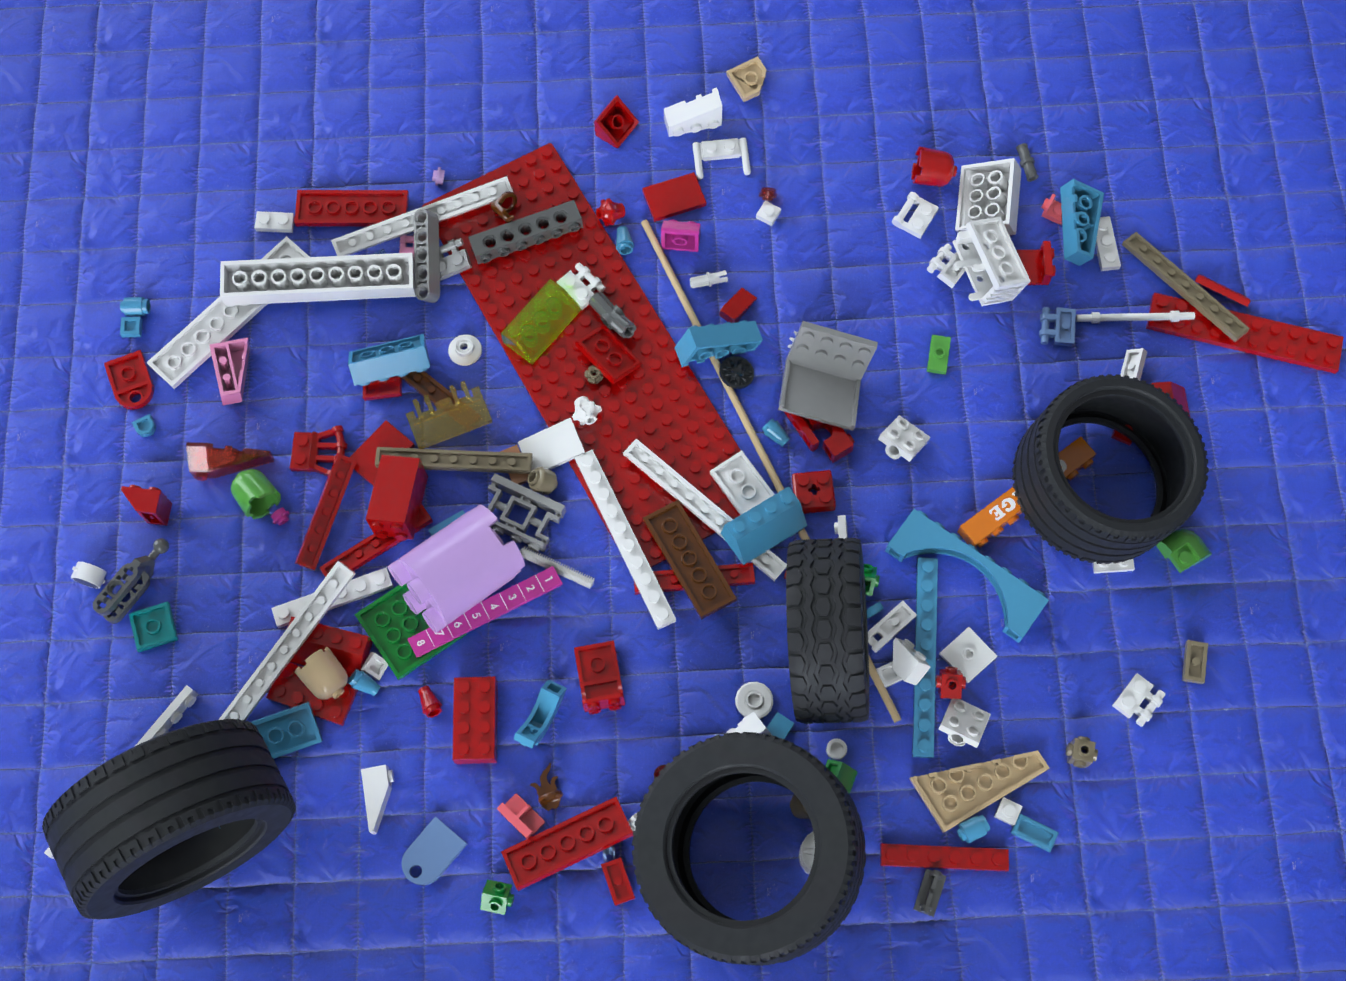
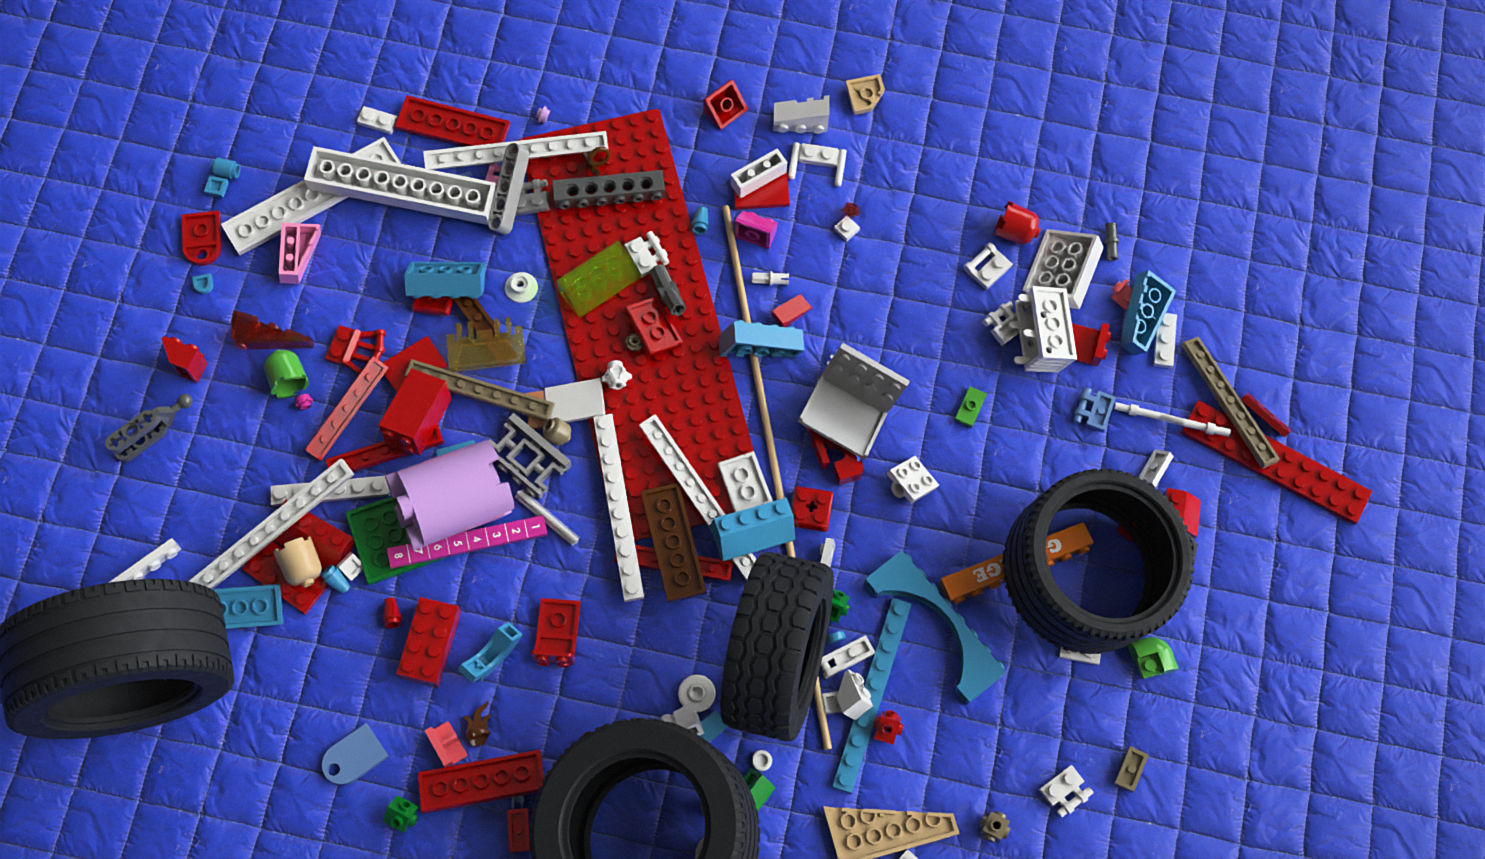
camera: 10 degrees right, 0 degrees up
white piece [71,561,107,589] -> none
teal tile [129,601,179,652] -> none
white slope [361,765,394,834] -> none
red rock [596,198,625,226] -> none
black wheel [719,356,754,389] -> none
dark azure cone [762,418,790,447] -> none
white plate [938,699,991,748] -> none
white plate [939,627,997,684] -> none
none -> white brick [730,148,787,198]

